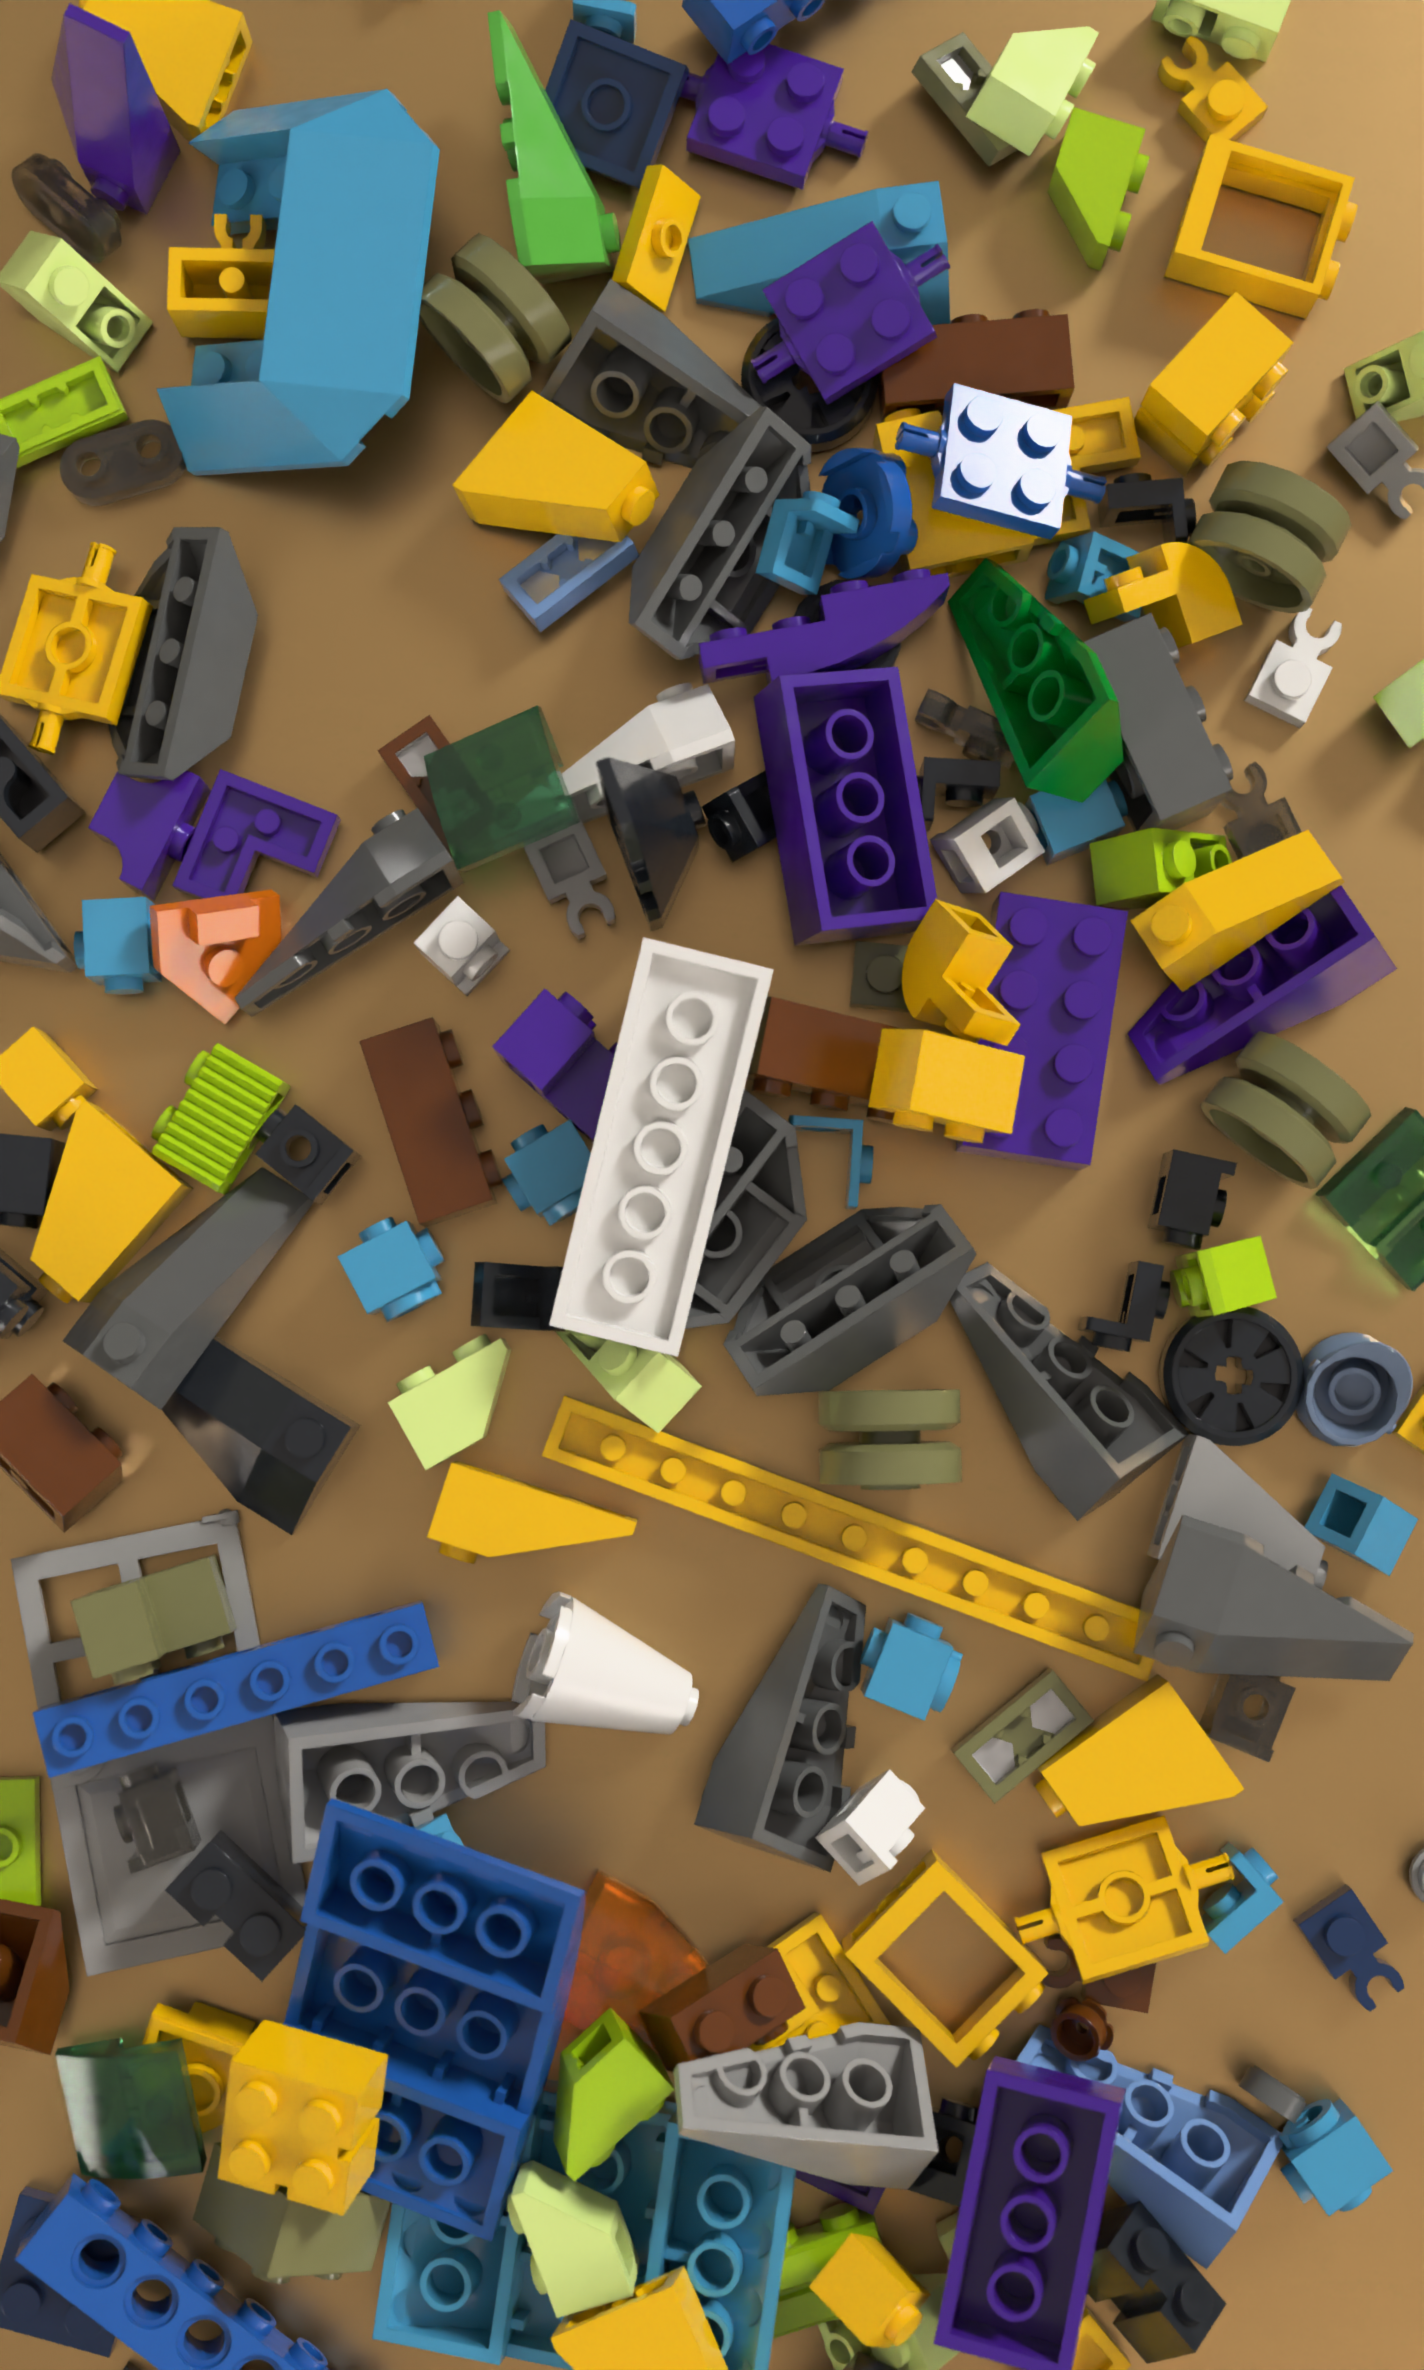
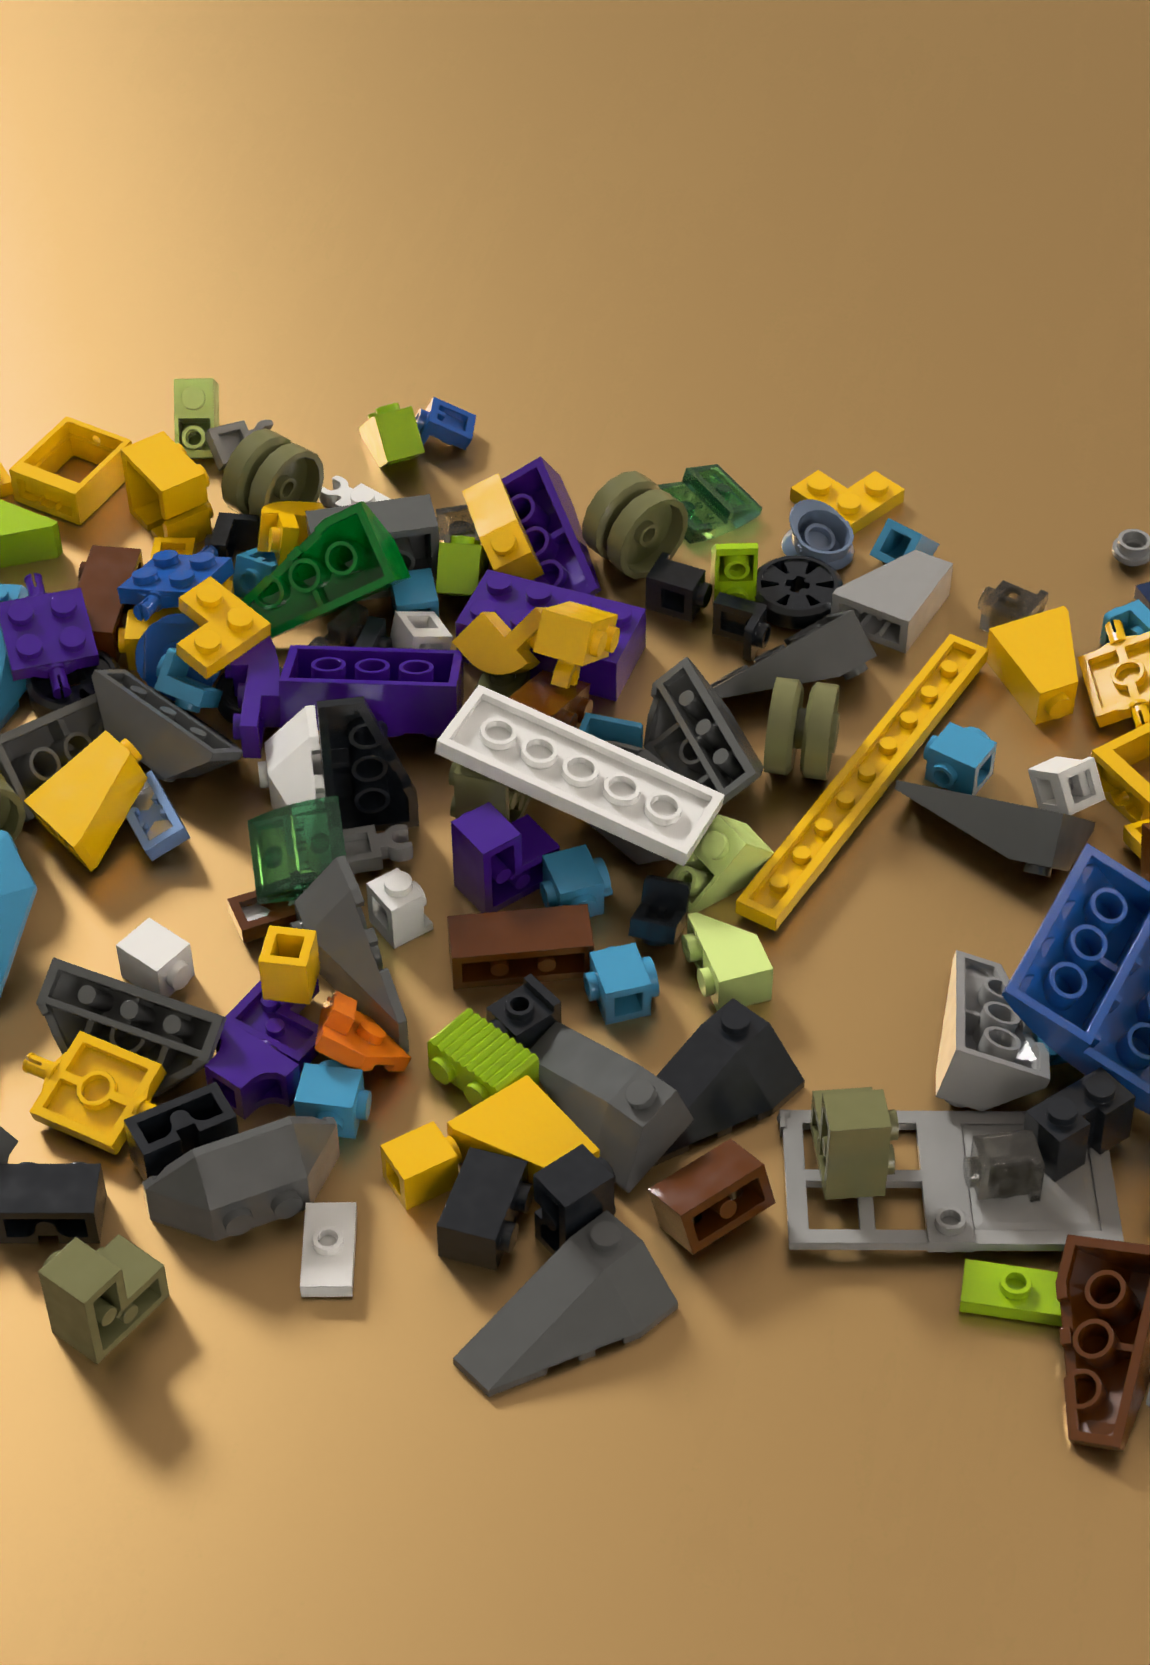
camera: 75 degrees left, 40 degrees down
blue brick [33,1600,439,1778] -> none
yellow slope [427,1461,638,1564] -> none
white cone [512,1591,699,1735] -> none
olive piece [951,1668,1094,1804] -> none
dark grey wedge [1133,1515,1414,1681] -> none
none -> white brick [116,918,195,997]
none -> yellow plate [176,576,271,679]
none -> yellow brick [258,925,320,1005]

